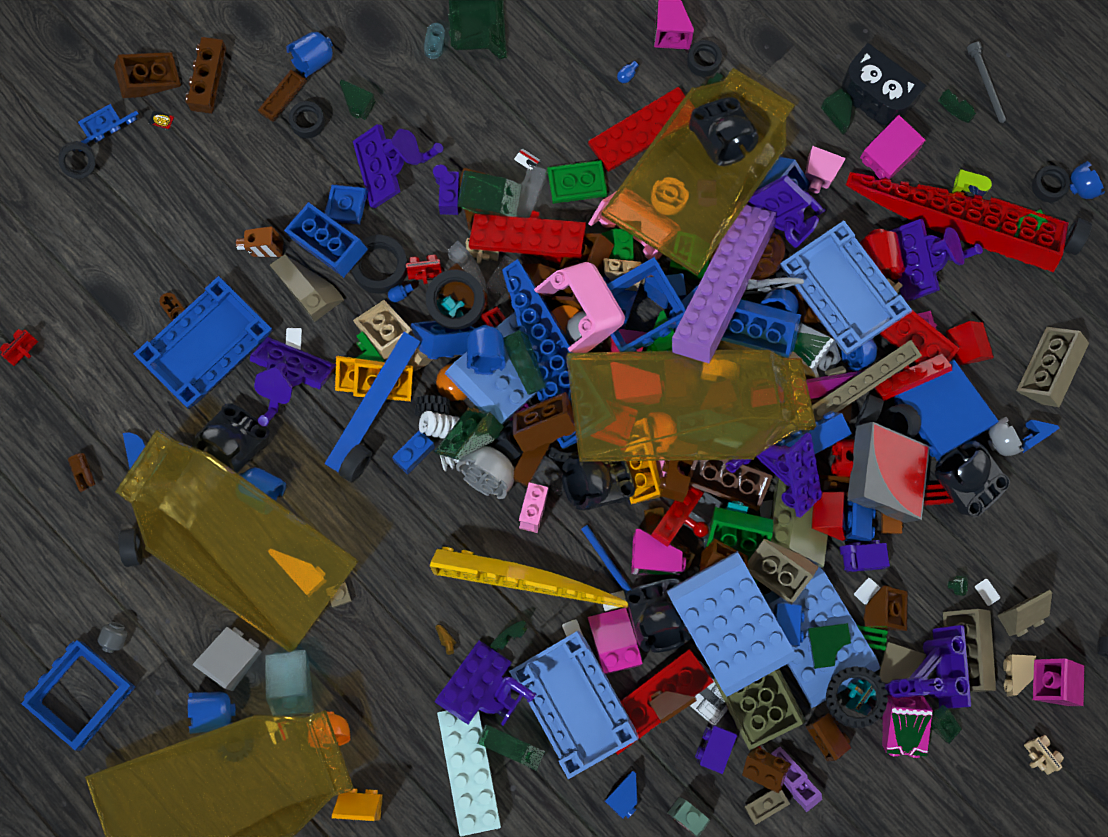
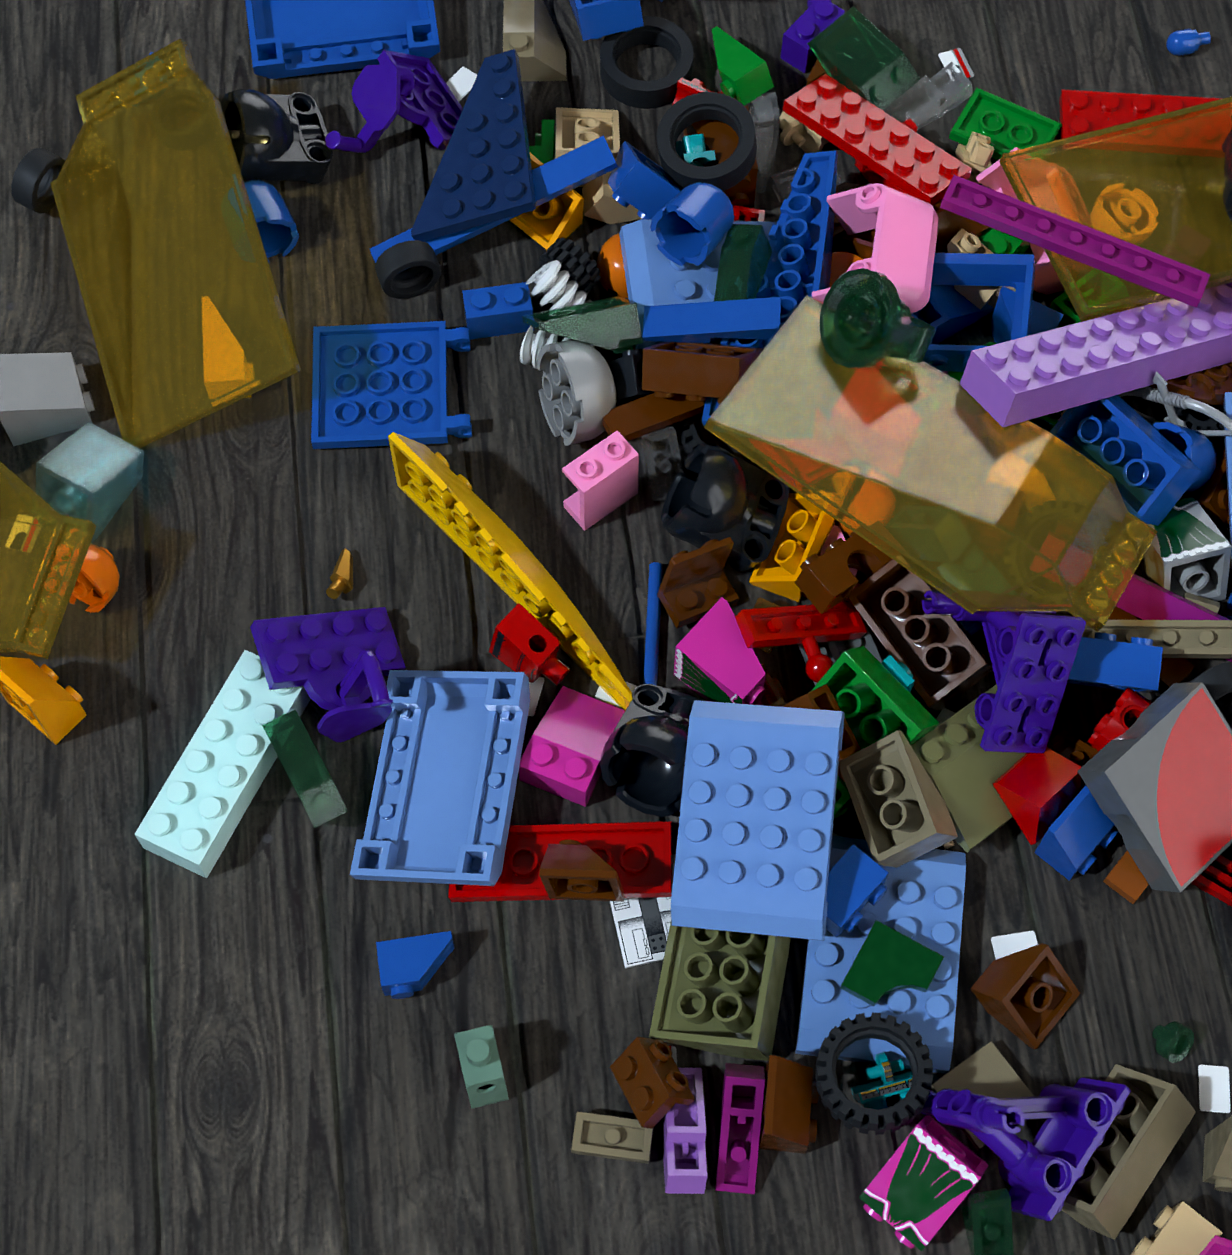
camera: 40 degrees right, 10 degrees down
reddish brown hinge [67,453,95,492] -> none
dark tan plate [326,582,352,608] -> none
blue cylinder [388,283,414,302] -> none
clear green slope [490,620,527,652] -> none
dark purple brick [695,724,737,774] -> none
dark purple hinge [840,540,890,572] -> none
green tile [857,625,888,651] -> none
none -> blue plate [311,321,472,449]
none -> dark blue wing [411,49,536,241]
none -> red torso [489,603,570,685]
none -> blue slope [642,297,781,343]
none -> reddish brown bracket [657,537,739,628]
none -> green slope [712,26,774,105]
none -> magenta slope [715,1063,765,1194]
none -> clear green piece [820,268,936,369]
none -> magenta plate [940,175,1211,308]
none -> tan hips [955,131,994,184]

